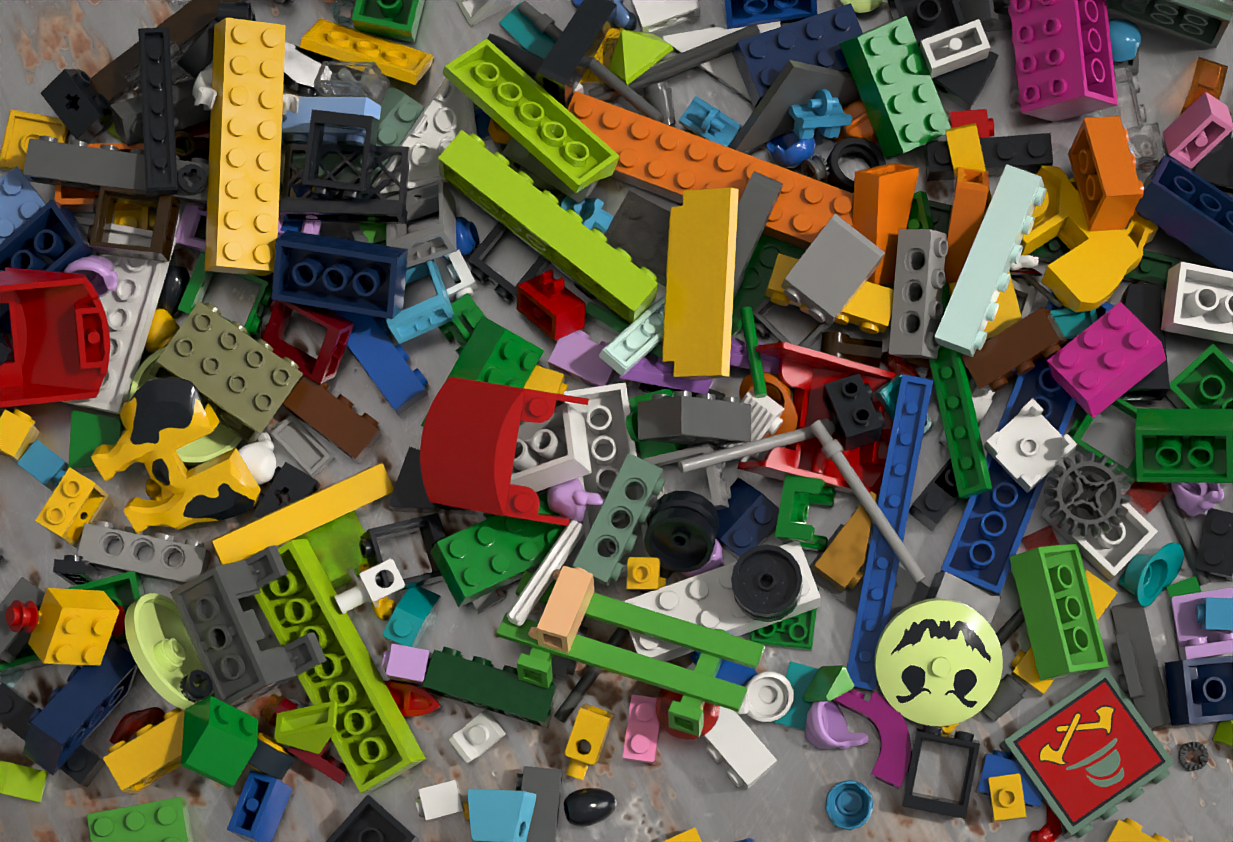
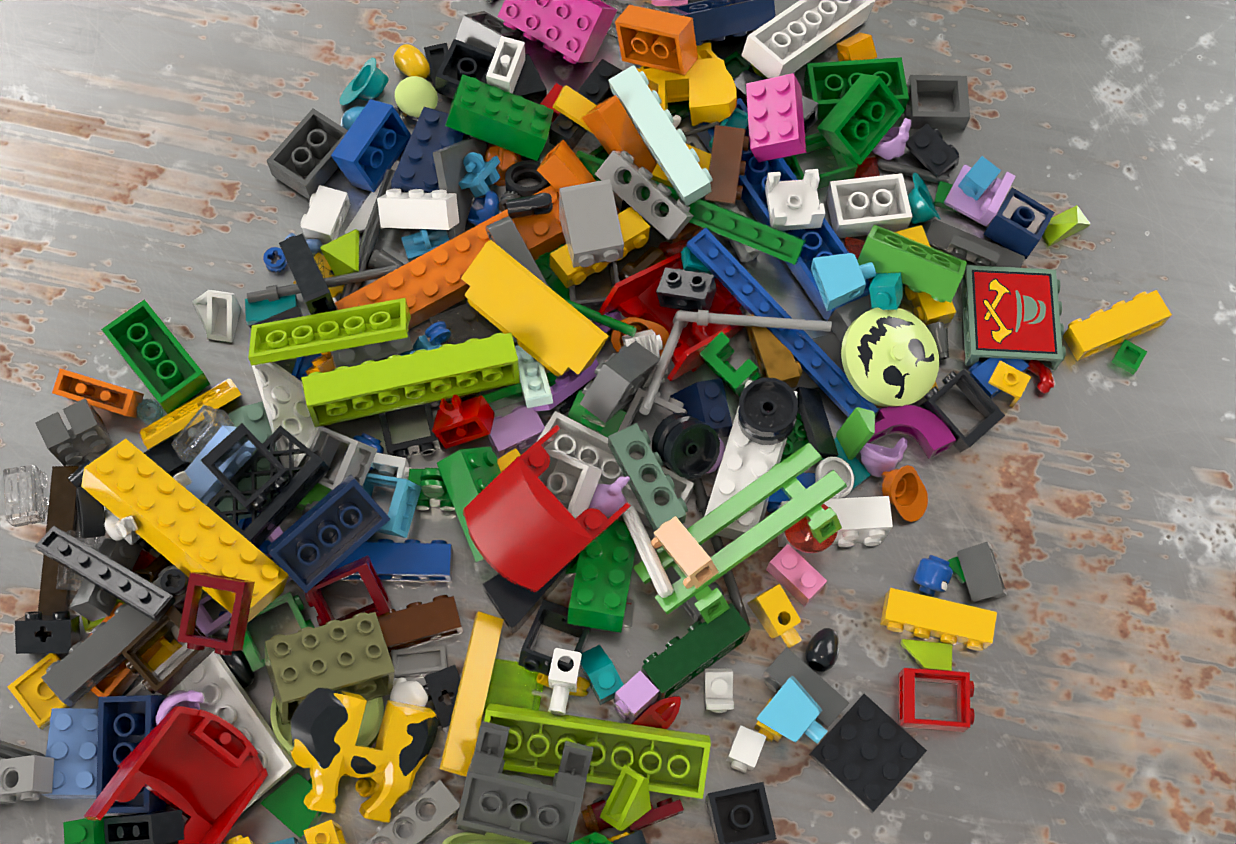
camera: 65 degrees left, 10 degrees down
yellow head [145,308,180,353] -> none
yellow bracket [627,557,666,591] -> none
dark azure hair [825,780,874,830] -> none
black slope [909,458,960,531] -> none
dark grey gear [1044,452,1131,538] -> none
dark grey bush [1178,742,1209,771] -> none
none -> dark red window [177,572,255,655]
none -> white brick [377,189,459,230]
none -> blue bush [425,321,452,346]
none -> black bar [506,193,553,219]
none -> black tile [795,387,839,458]
none -> medium azure torso [811,253,876,311]
none -> teal brick [869,273,904,310]
none -> orange piece [881,465,928,522]

